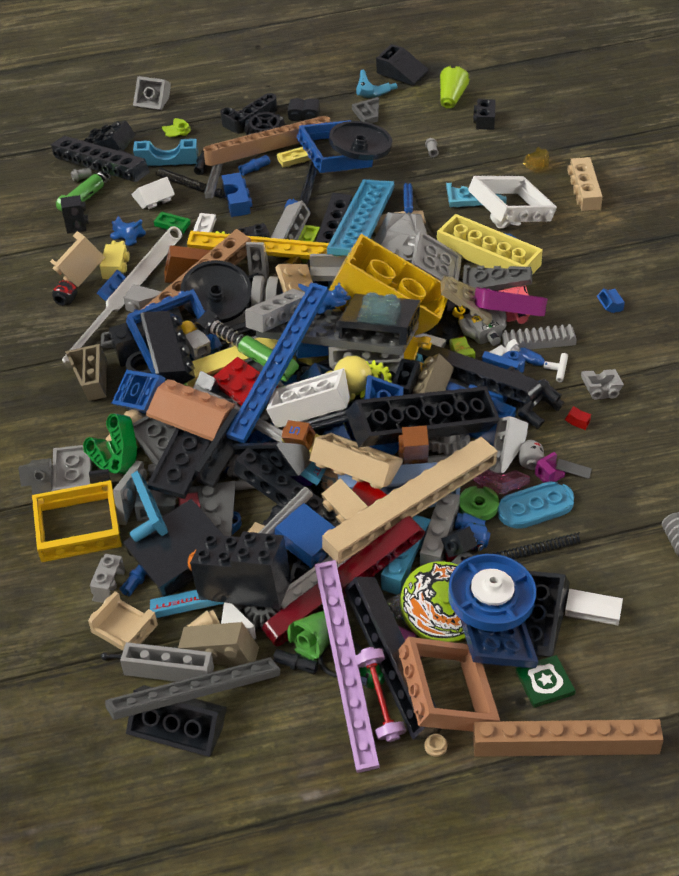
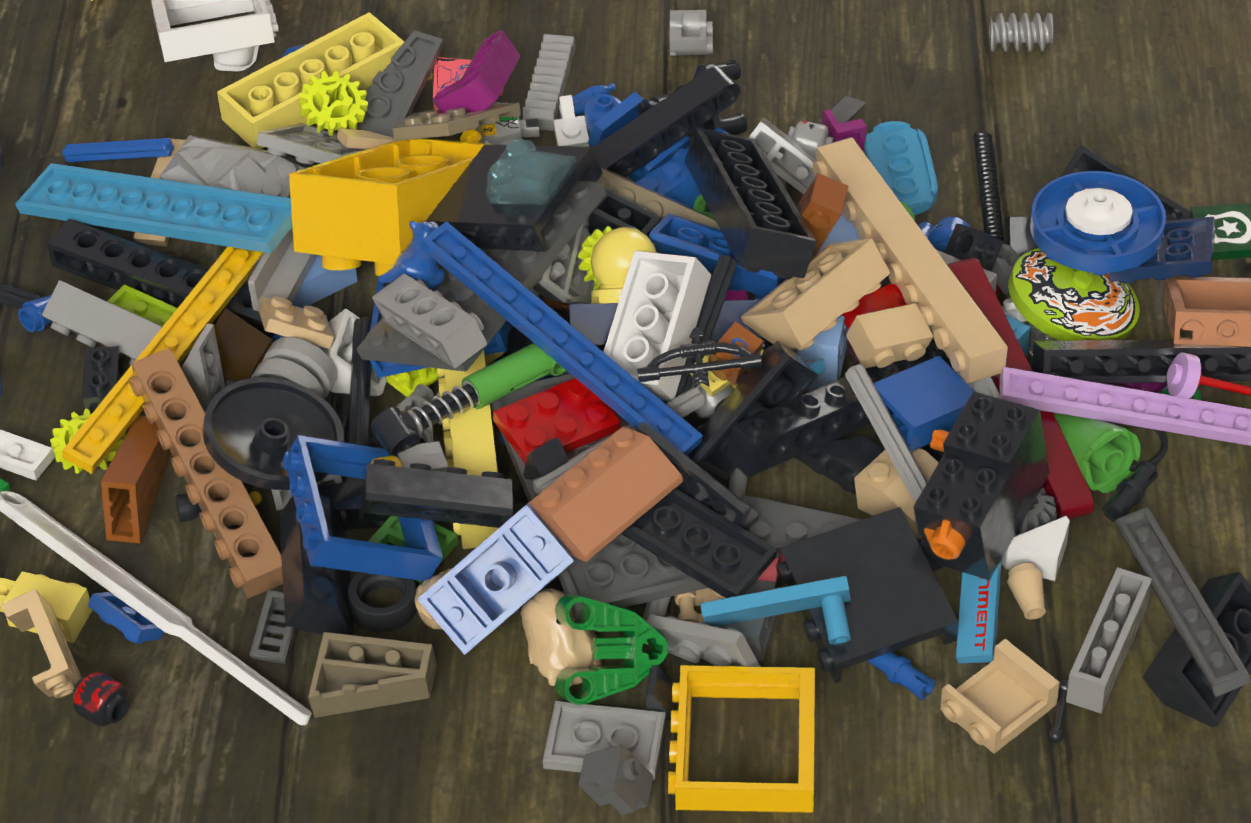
camera: 75 degrees left, 0 degrees up
light grey window [90,554,125,603] -> none
light grey slope [123,284,161,312] -> none
dark tan wedge [178,622,259,666] -> none
medium azure wing [446,183,507,207] -> none
white piece [543,353,568,382] -> none
red piece [565,406,591,430] -> none
white piece [565,589,623,626] -> none
none -> neon yellow gear [299,70,368,136]
none -> tan tile [337,128,394,150]
none -> black piece [637,327,762,388]

